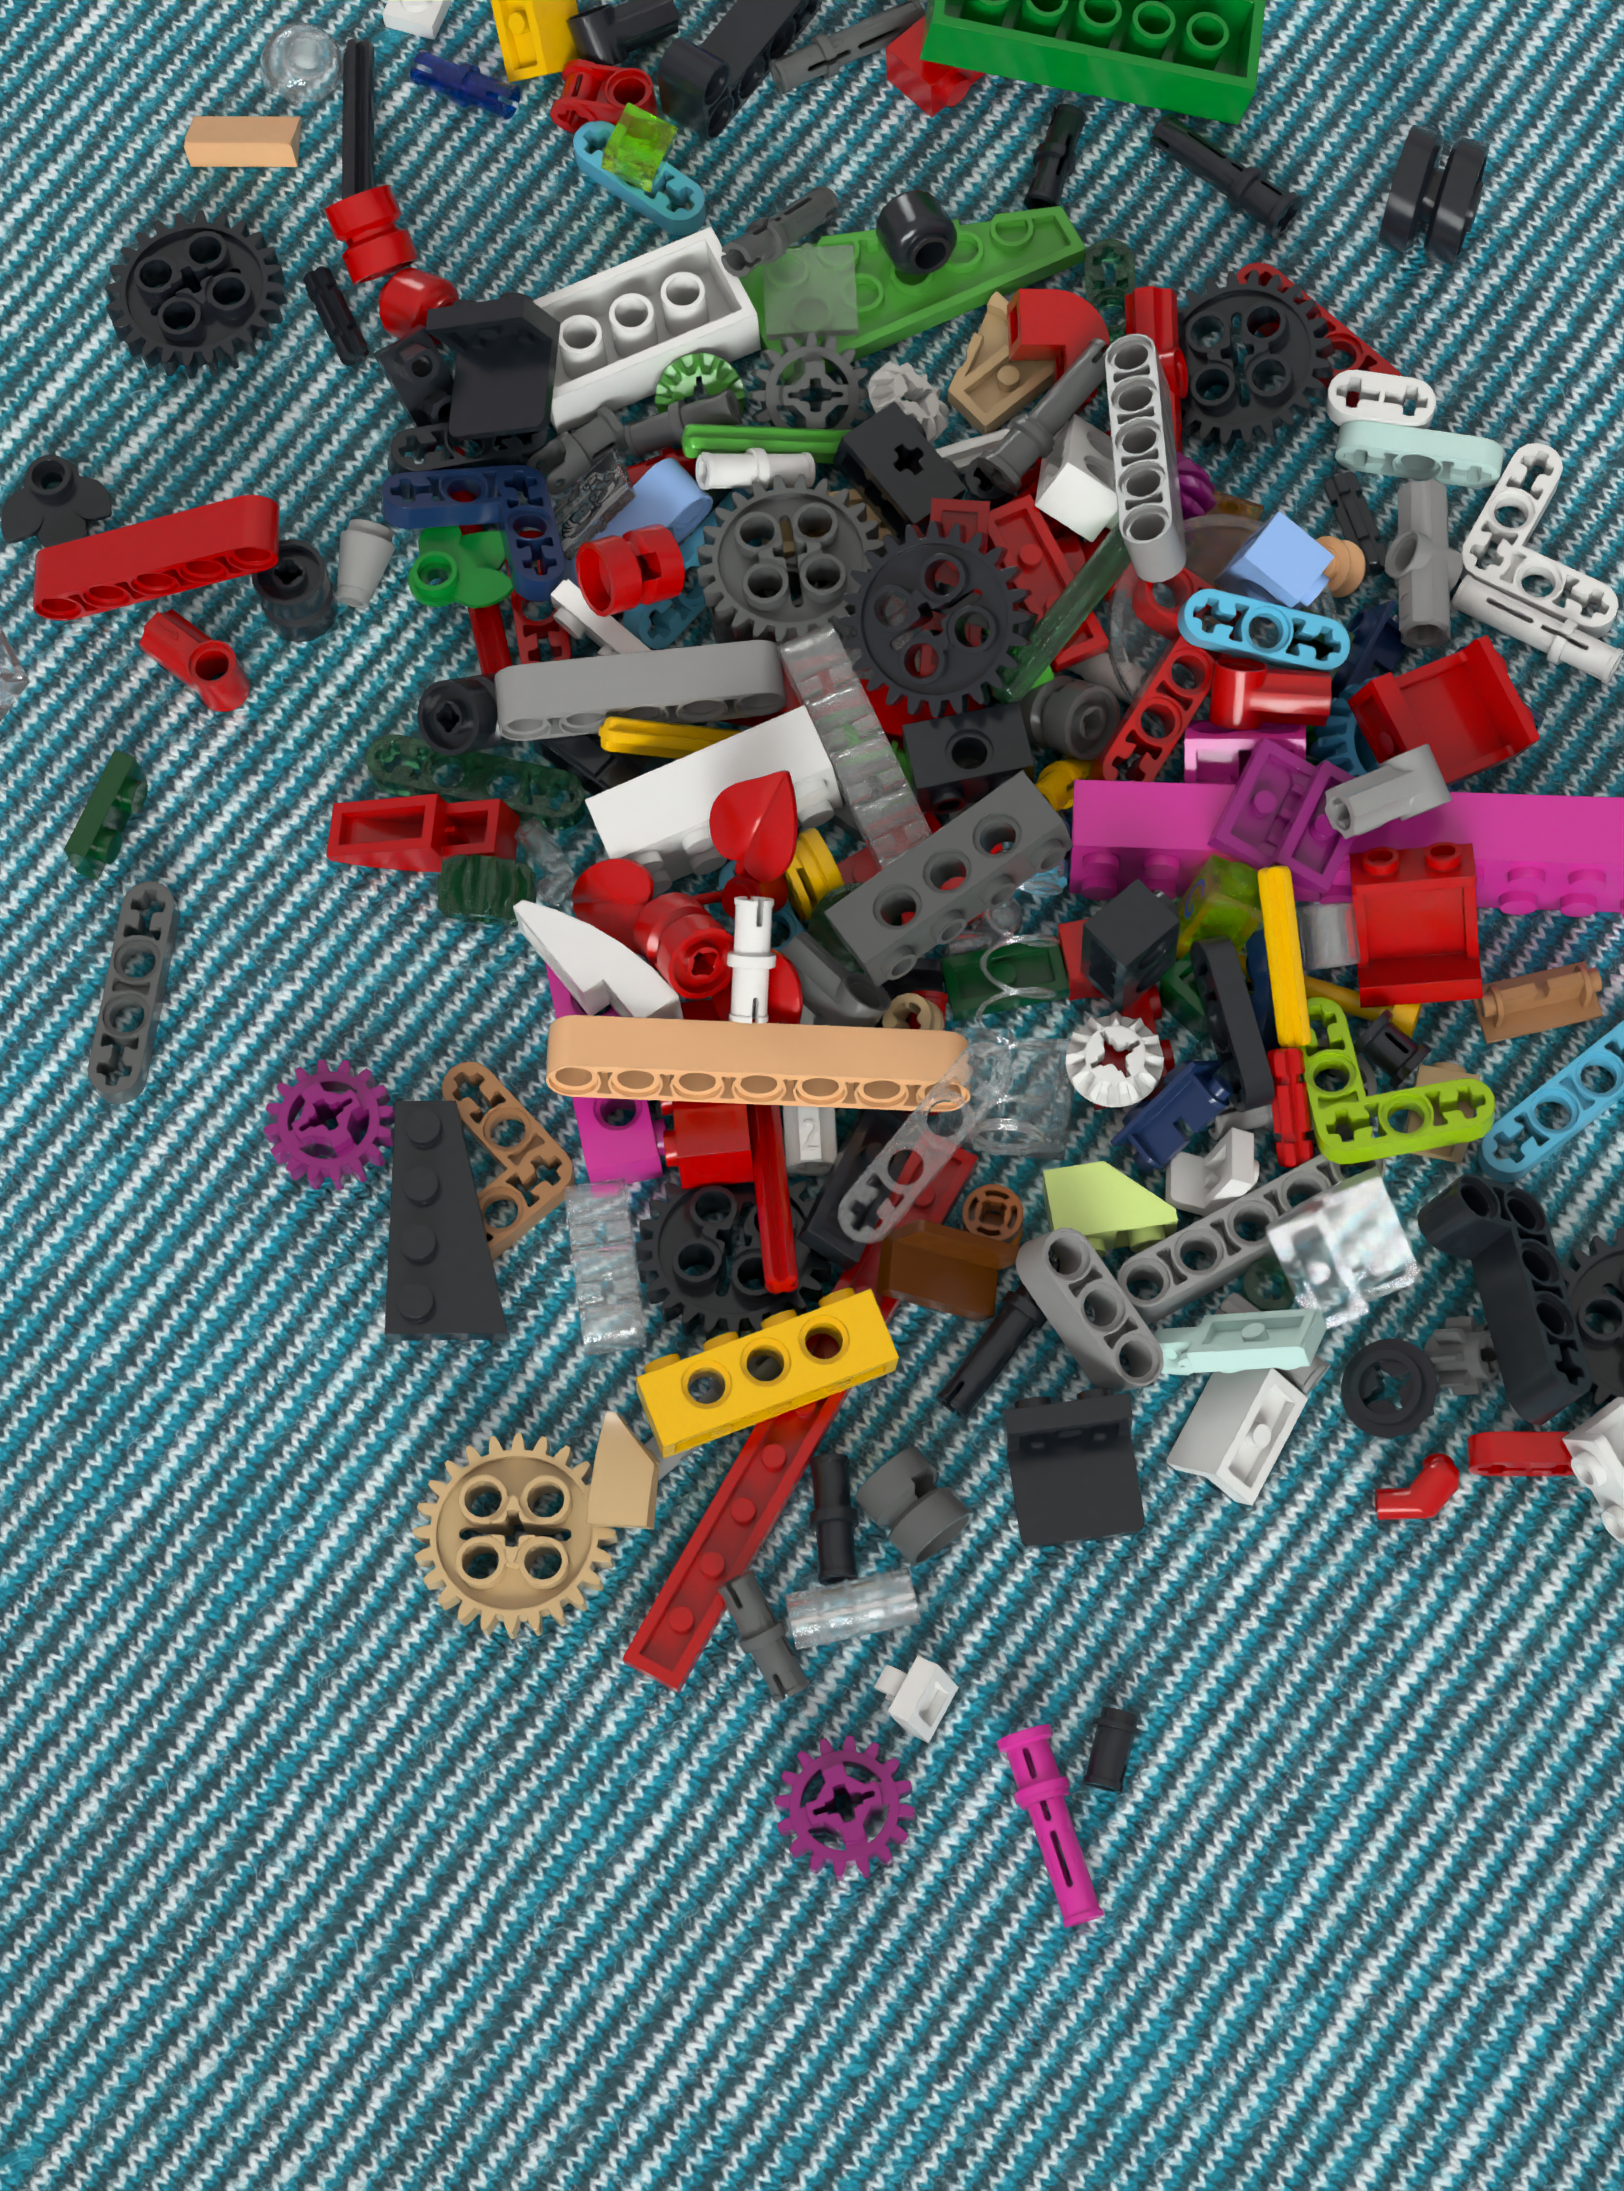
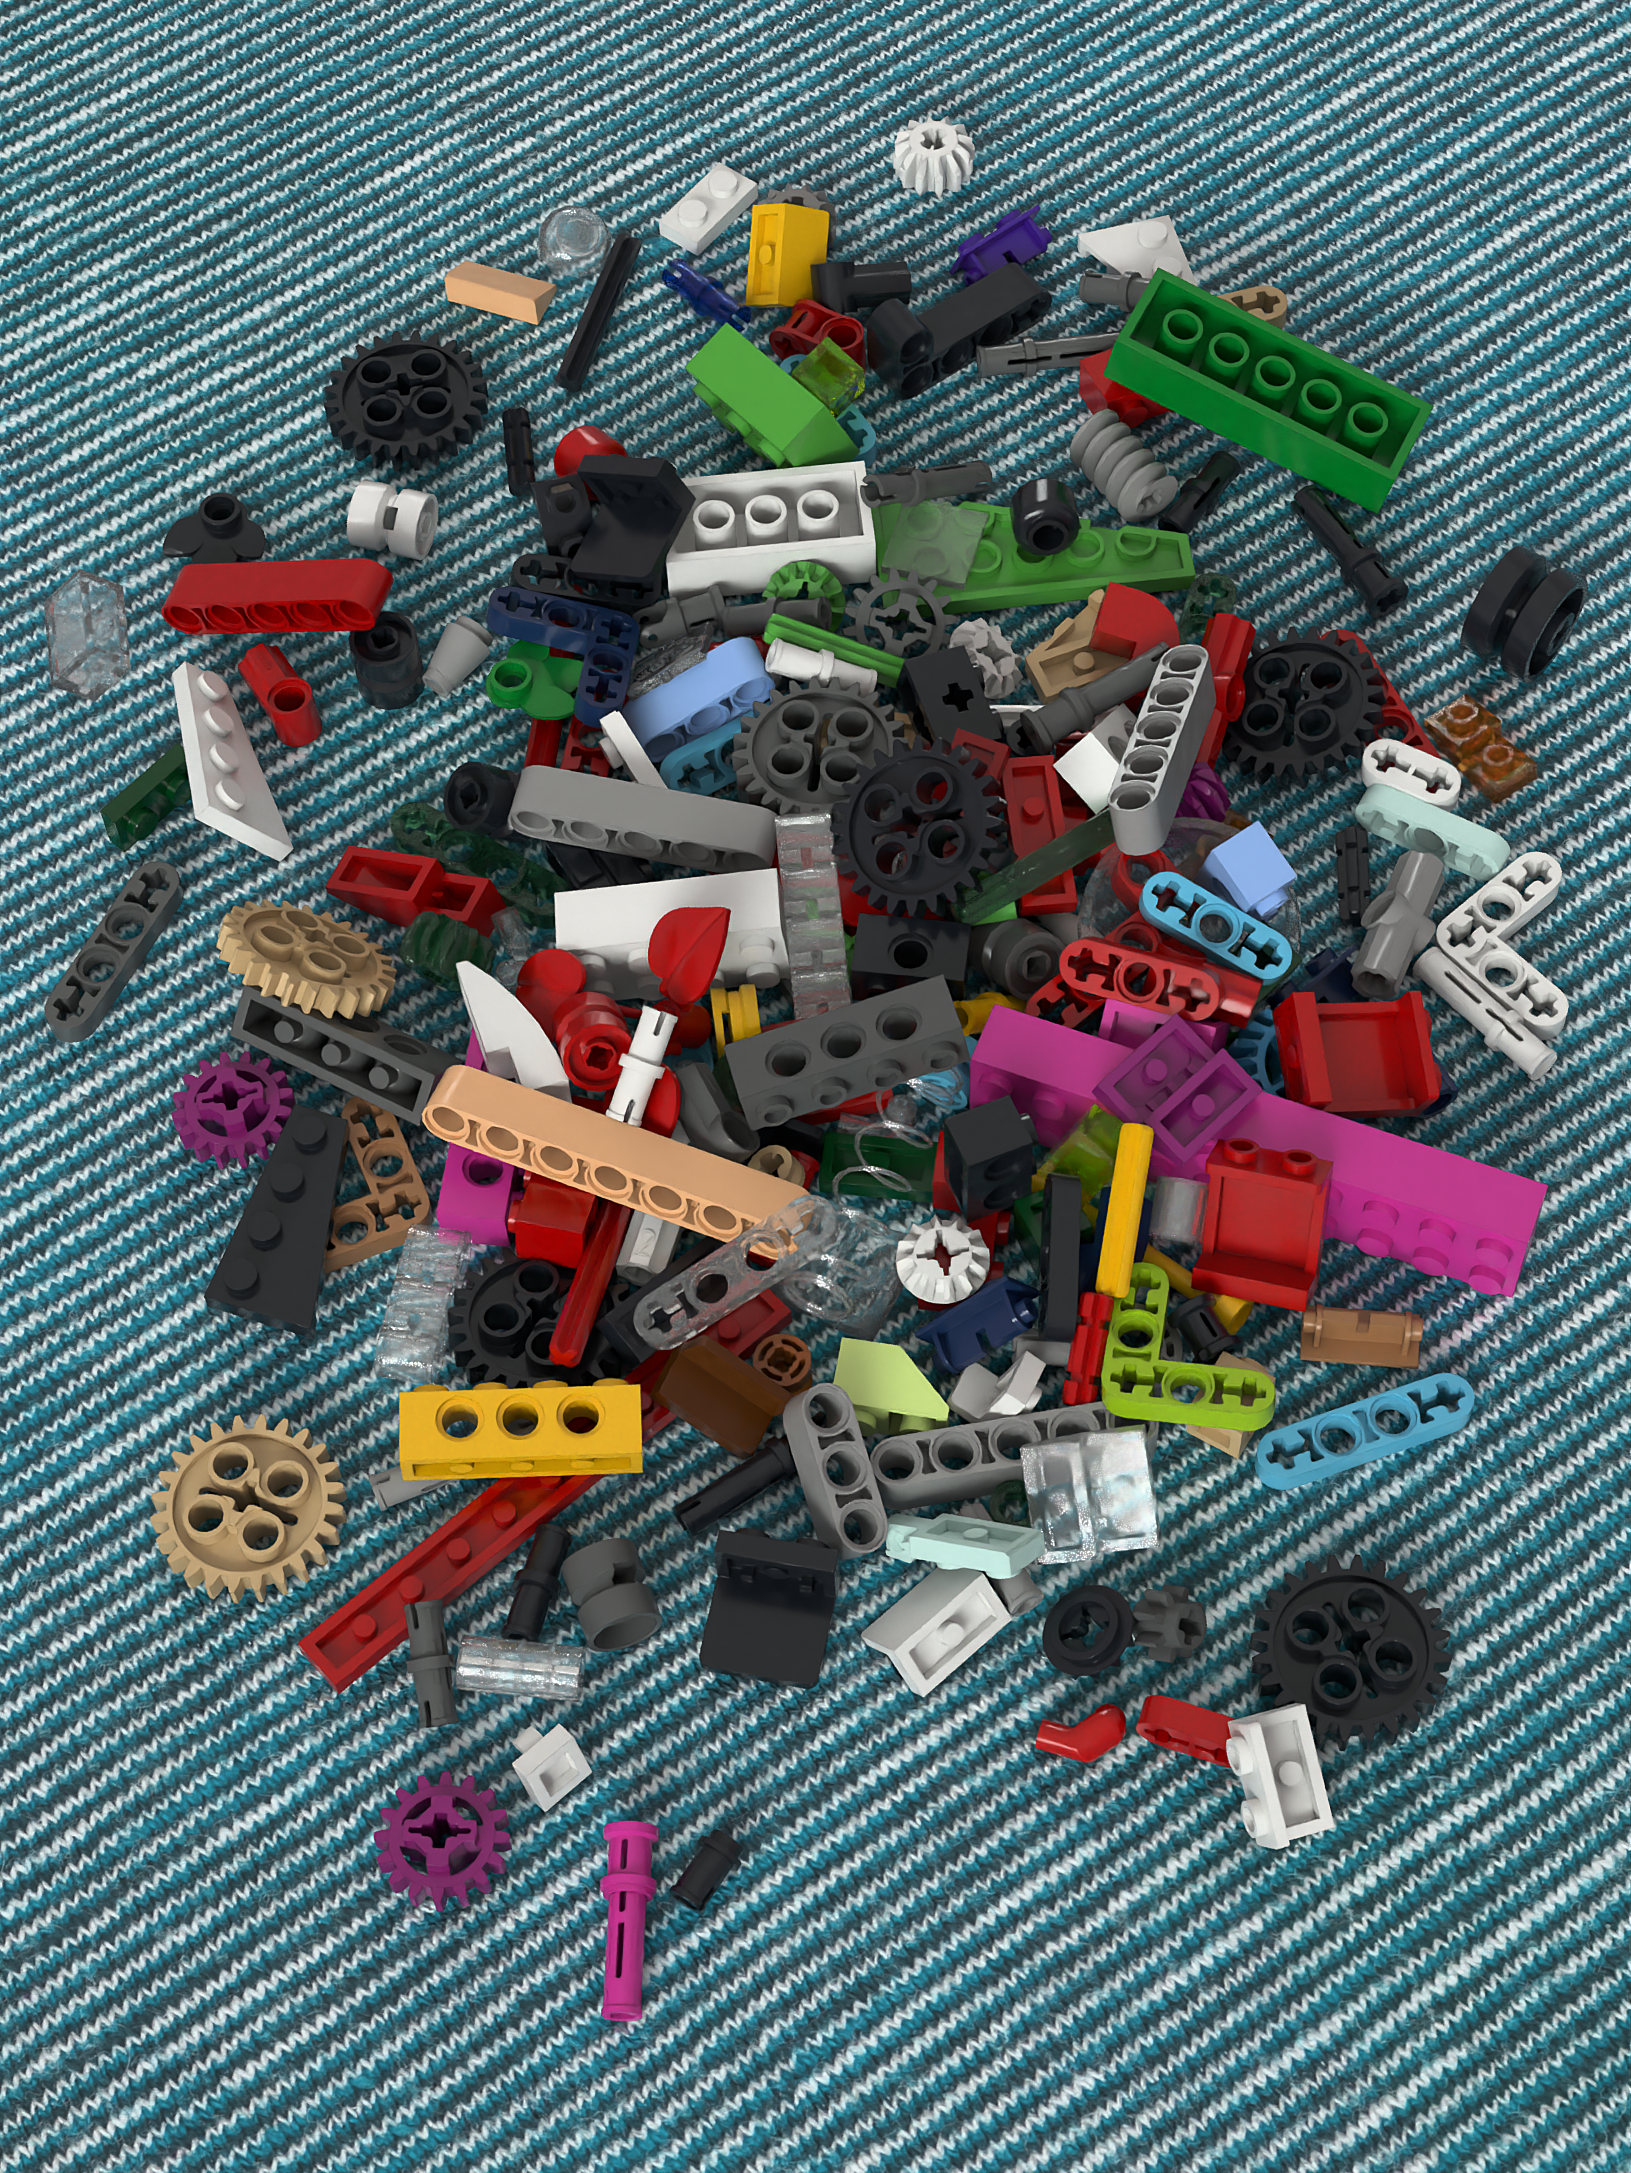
camera: 15 degrees right, 10 degrees down
red wheel [324,185,419,285] -> none
red wheel [576,524,685,617] -> none
tan slope [586,1411,661,1529] -> none
yellow axle [598,716,743,759] -> none
light nougat wheel [1316,536,1366,598] -> none
light grey piece [1325,743,1453,839] -> none
black beam [1417,1174,1592,1425] -> none
none -> white wing [172,661,294,862]
none -> tan gear [216,899,397,1019]
none -> dark grey brick [230,985,465,1126]
none -> white wheel [347,480,438,560]
none -> bright green brick [685,322,860,469]
none -> red beam [1059,936,1225,1021]
none -> light grey piece [1070,409,1178,523]
none -> clear orange slope [1424,694,1537,804]

